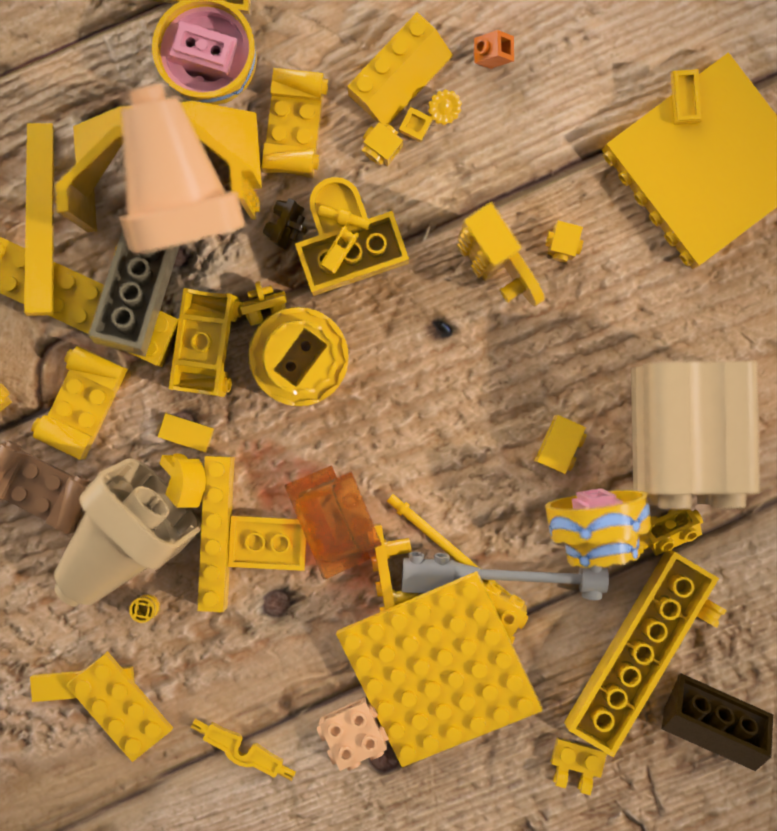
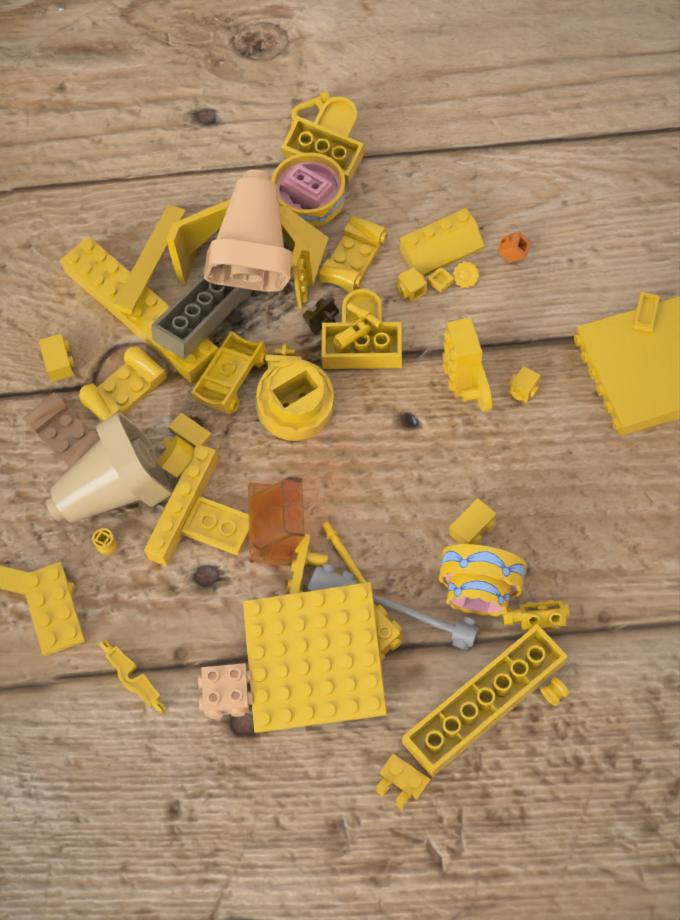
camera: 20 degrees right, 25 degrees down
tan brick [631,361,760,509] -> none
dark brown slope [661,673,774,771] -> none

